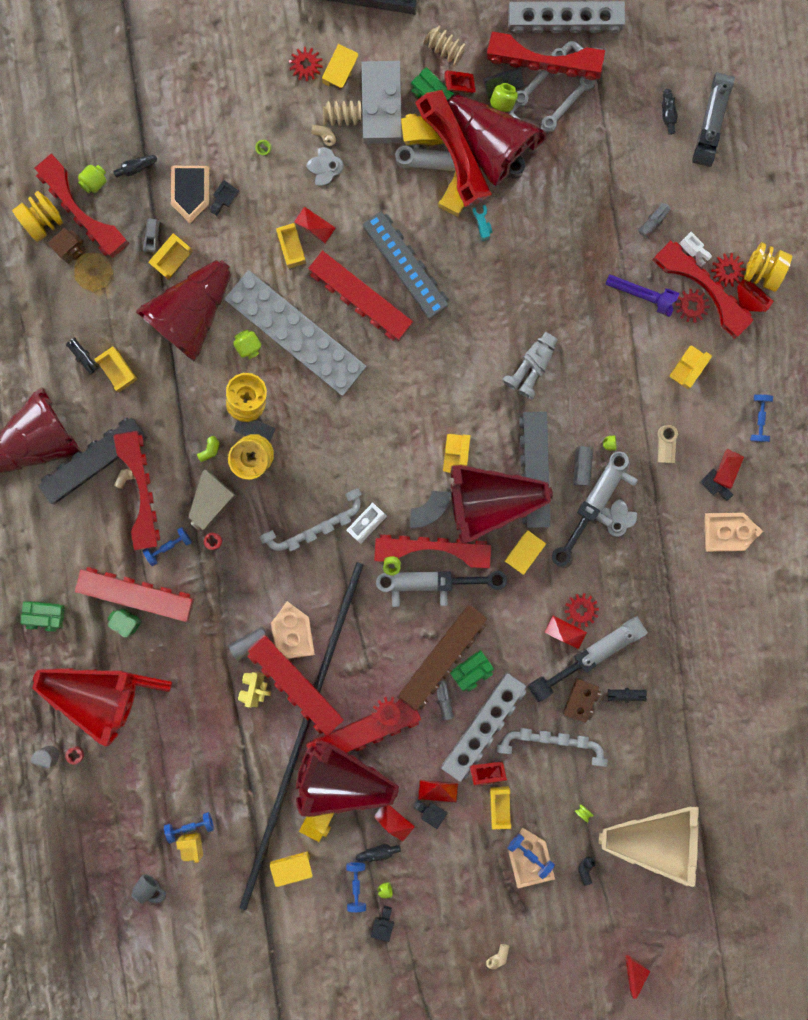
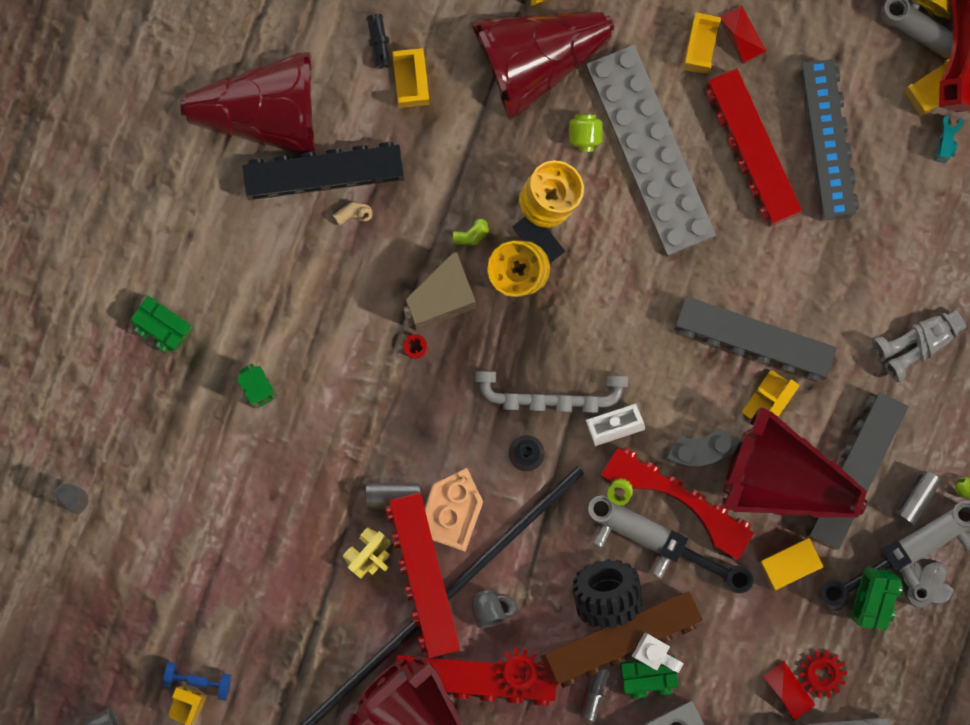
camera: 20 degrees right, 5 degrees down
red cone [32,668,136,747] -> none
red bush [65,746,84,765] -> none
brick [74,567,194,622] -> none
red arch [114,431,161,550] -> none
red axle [132,674,172,692] -> none
blue wheel [142,527,192,567] -> none
none -> dark grey piece [472,590,518,629]
none -> black cone [508,435,545,471]
none -> black tyre [572,559,643,629]
none -> white plate [632,633,684,673]
none -> dark grey brick [674,296,837,382]
none -> green brick [850,567,903,630]

